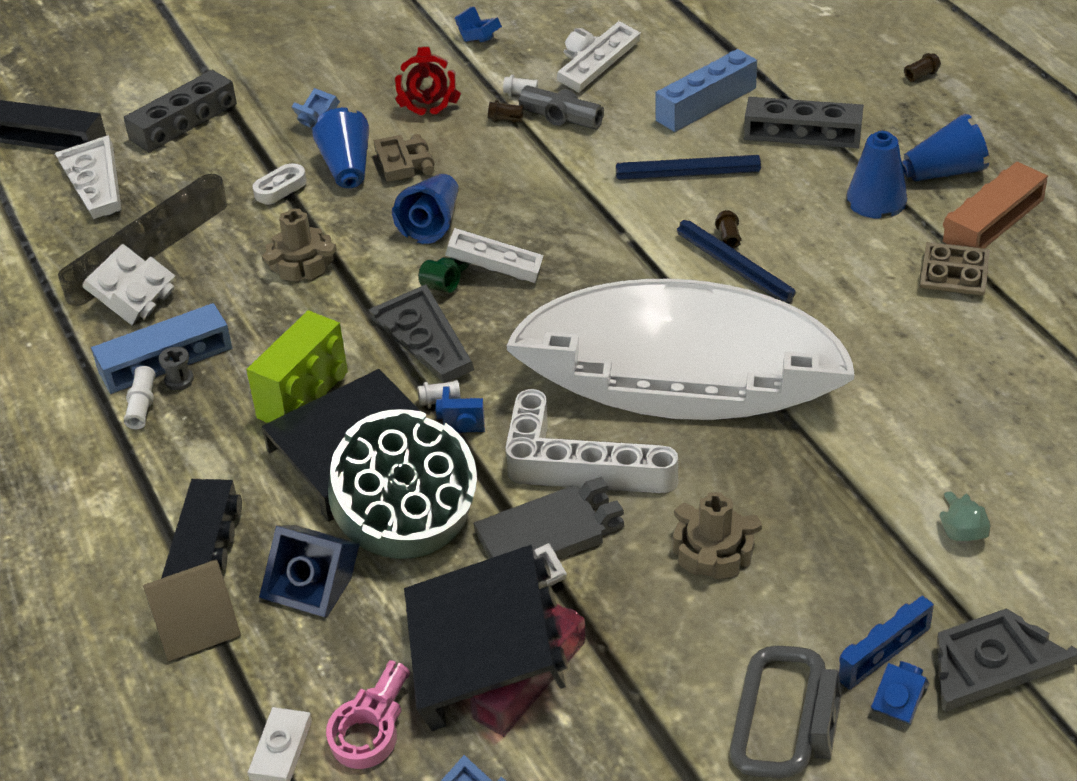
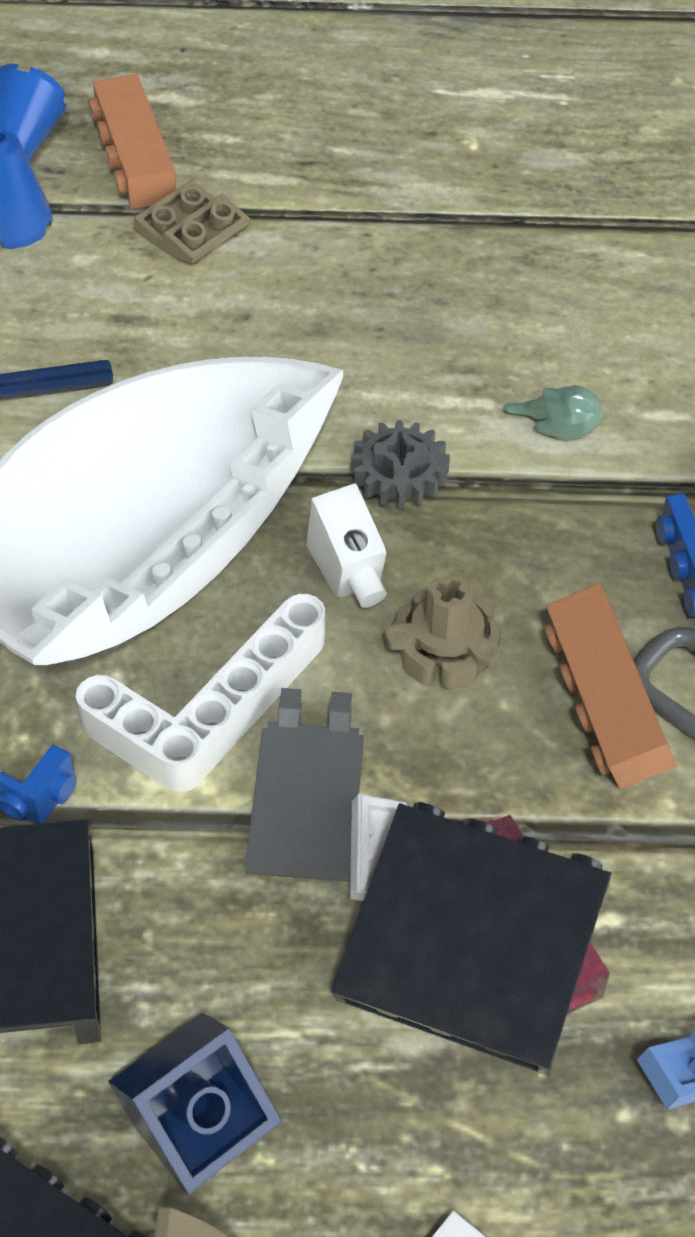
camera: 65 degrees left, 10 degrees up
bright pink pin [326,661,410,769] -> none
sand green brick [328,409,477,559] -> none
none -> white torso [306,483,387,608]
none -> dark grey gear [351,420,450,508]
none -> nougat brick [545,583,677,789]

